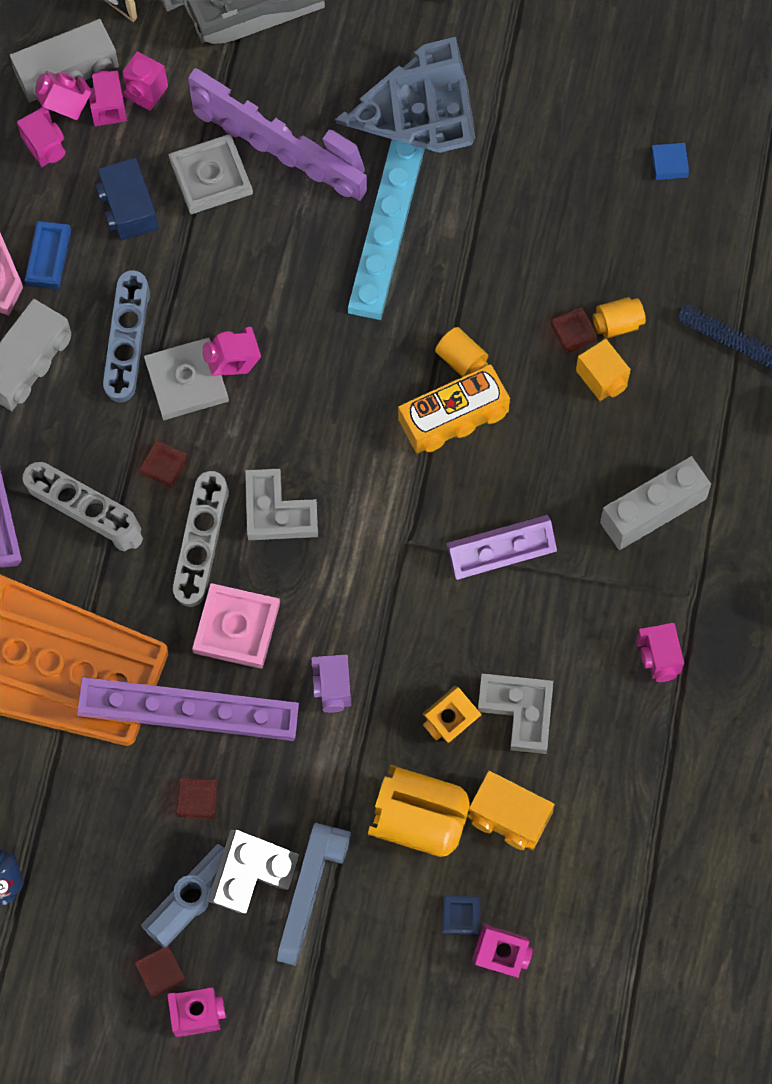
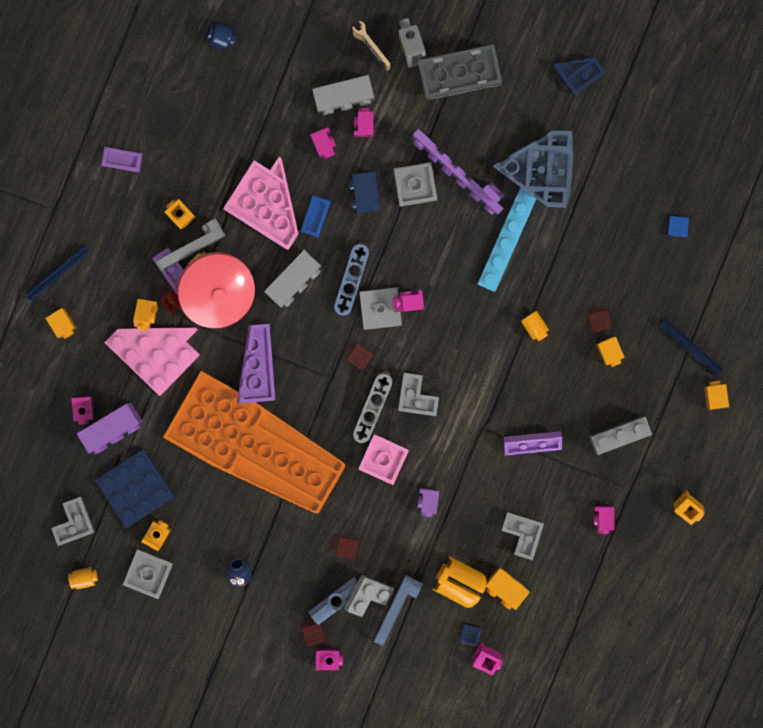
camera: 10 degrees right, 20 degrees up
light grey beam [23,462,143,551] -> none
dark pink brick [35,70,91,120] -> none
medium lavender plate [77,677,299,741] -> none
dark pink brick [123,52,168,111] -> none
brick [398,364,510,454] -> none
light orange brick [422,685,481,743] -> none
light orange brick [592,297,646,339] -> none

